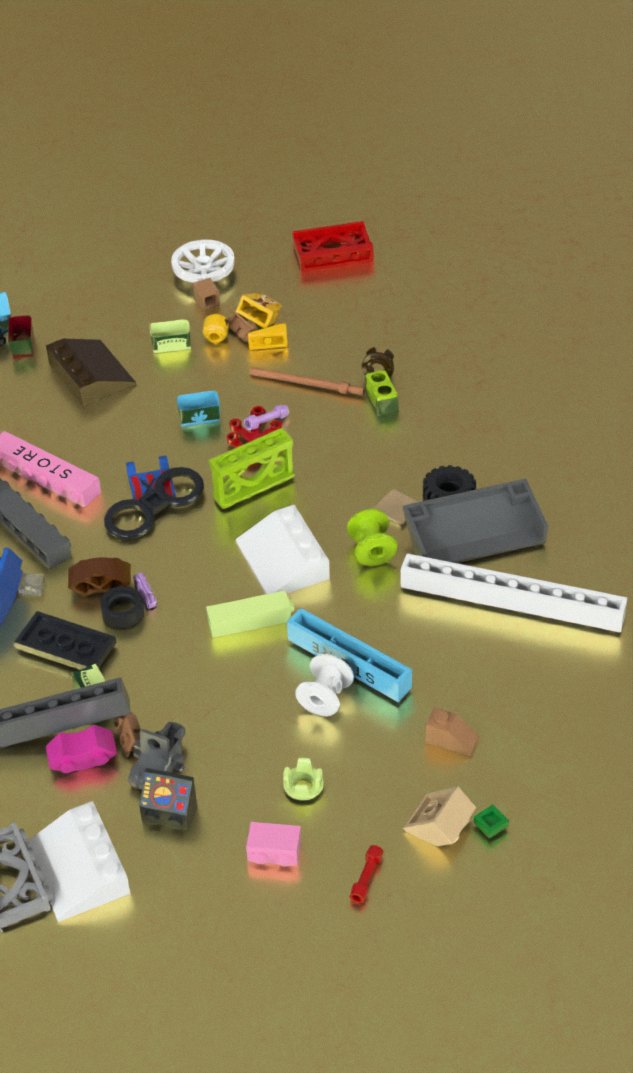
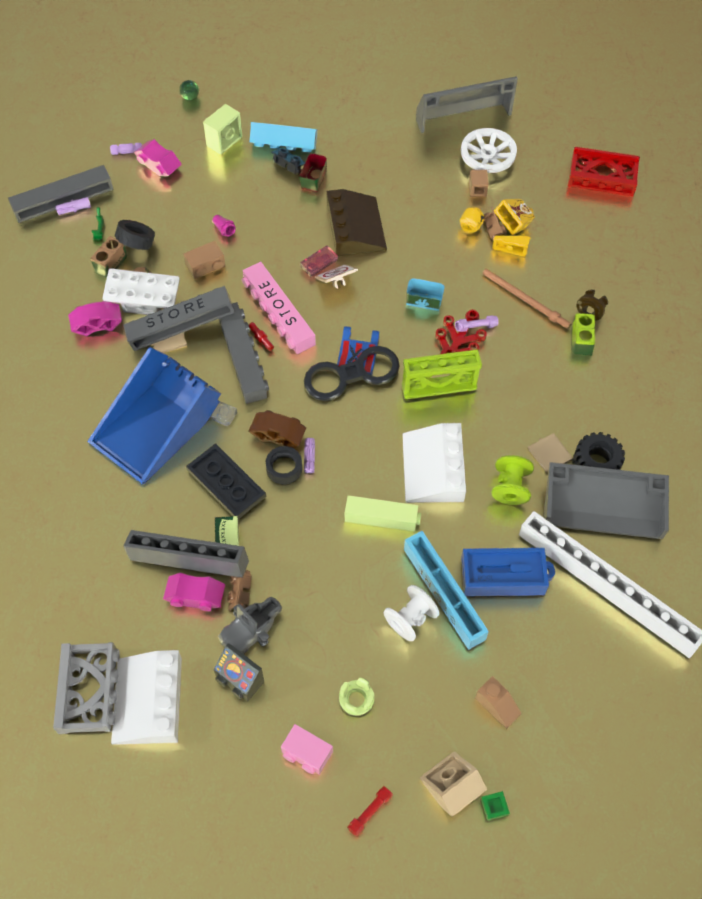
camera: 20 degrees right, 15 degrees up
yellowish green piece [149,320,191,353] -> none
none -> red bar [249,322,274,351]
none -> clear pink plate [300,246,338,277]
none -> piece [315,264,358,288]
none -> dark grey slope [416,76,518,133]
none -> blue piece [461,548,555,596]

